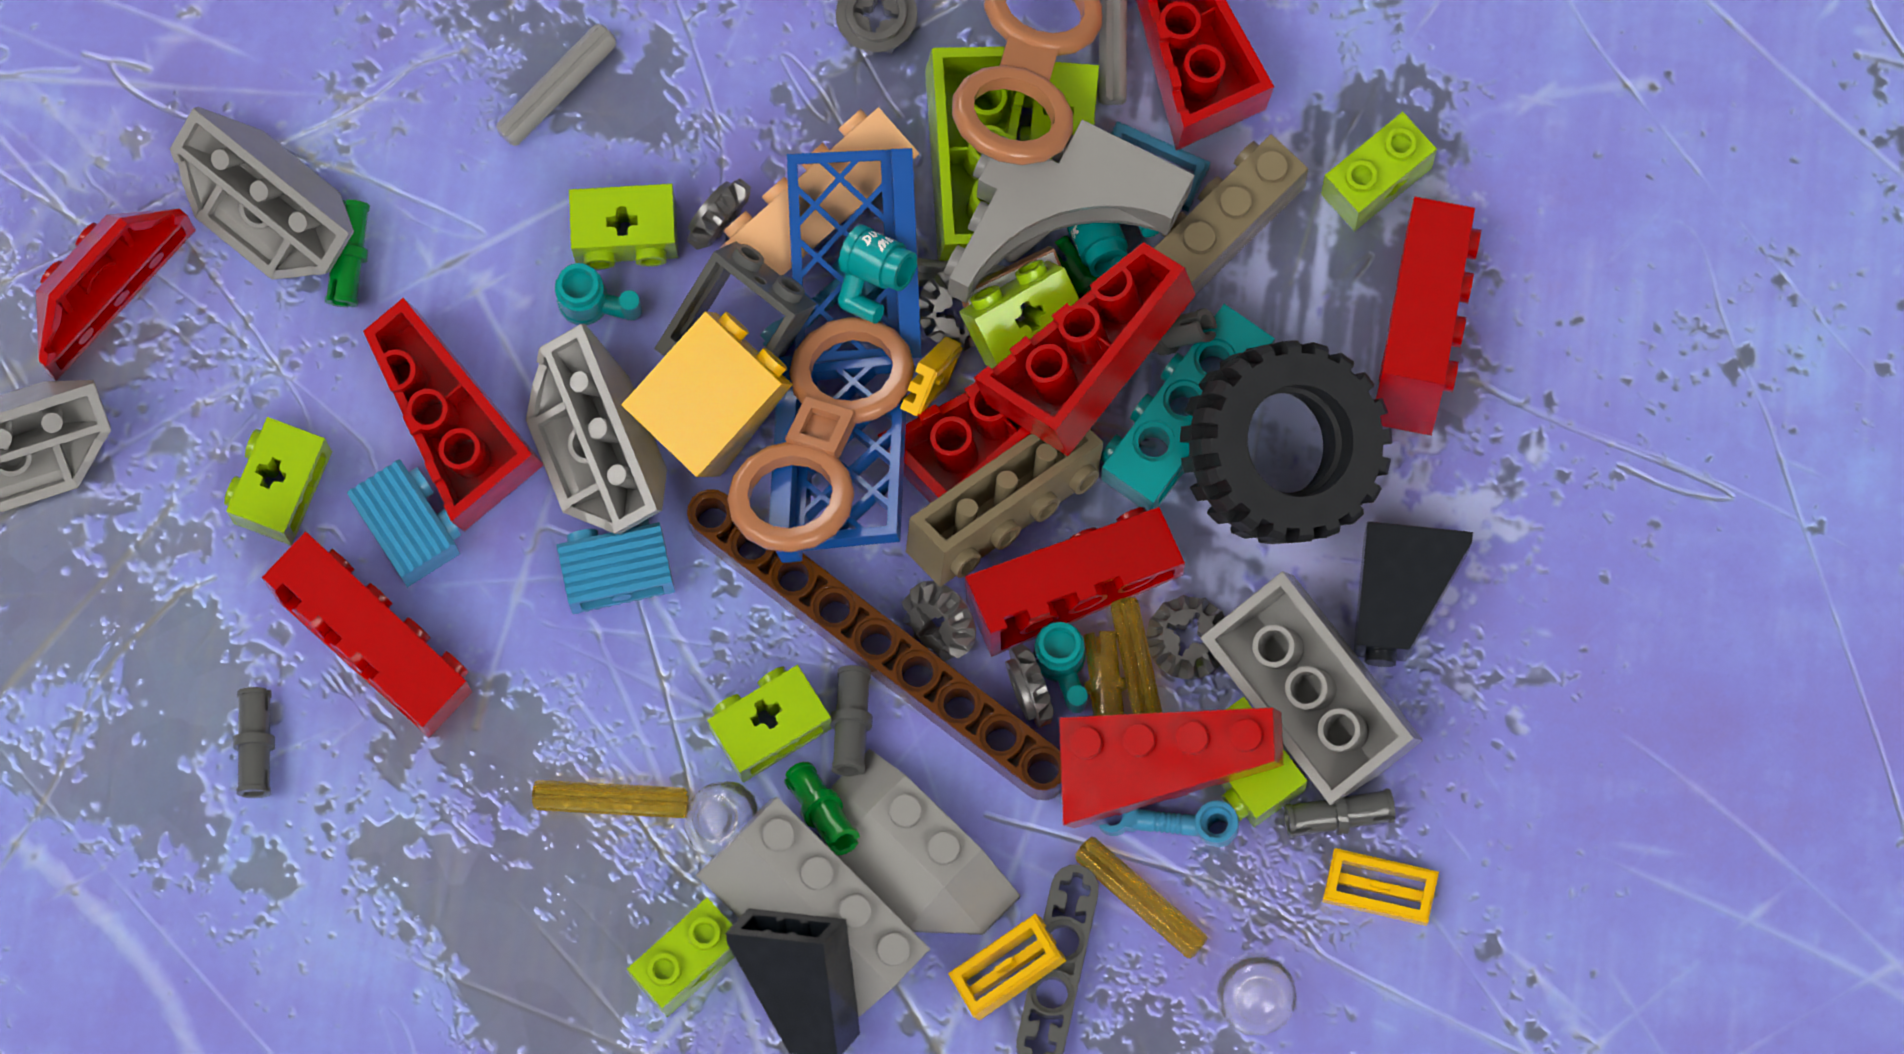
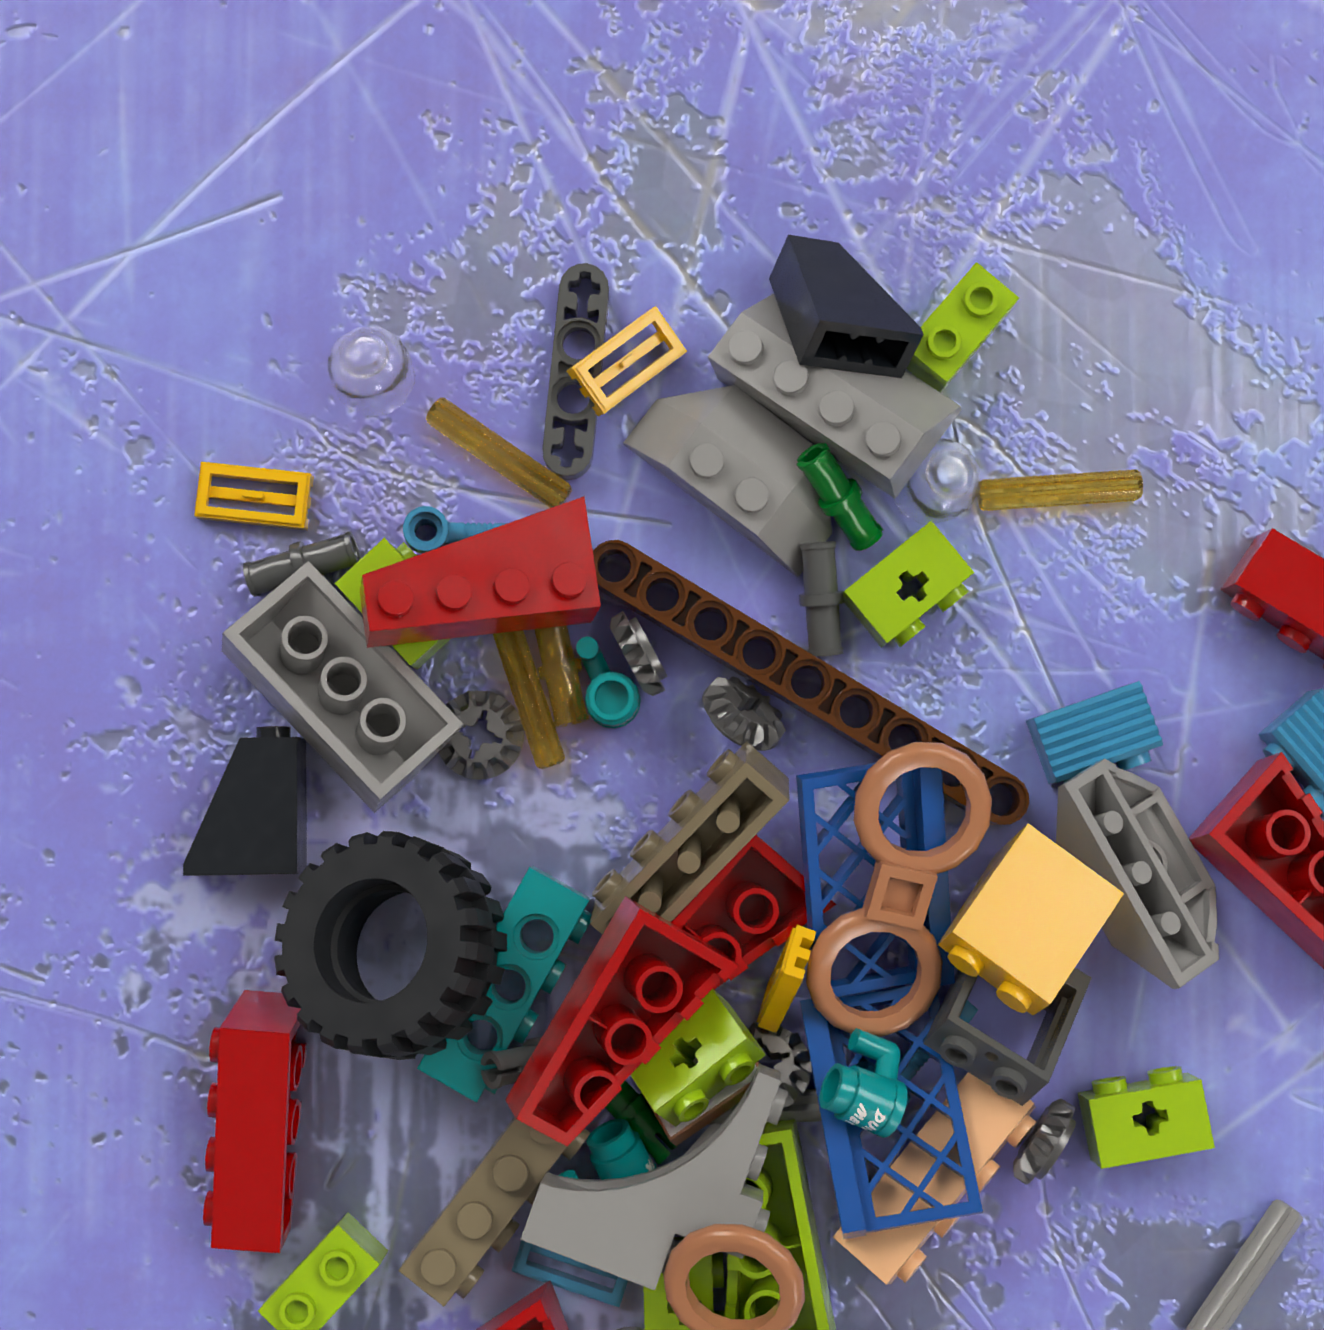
camera: 170 degrees right, 10 degrees up
teal piece [555,263,642,325] -> none
red wedge [965,507,1185,657] -> none

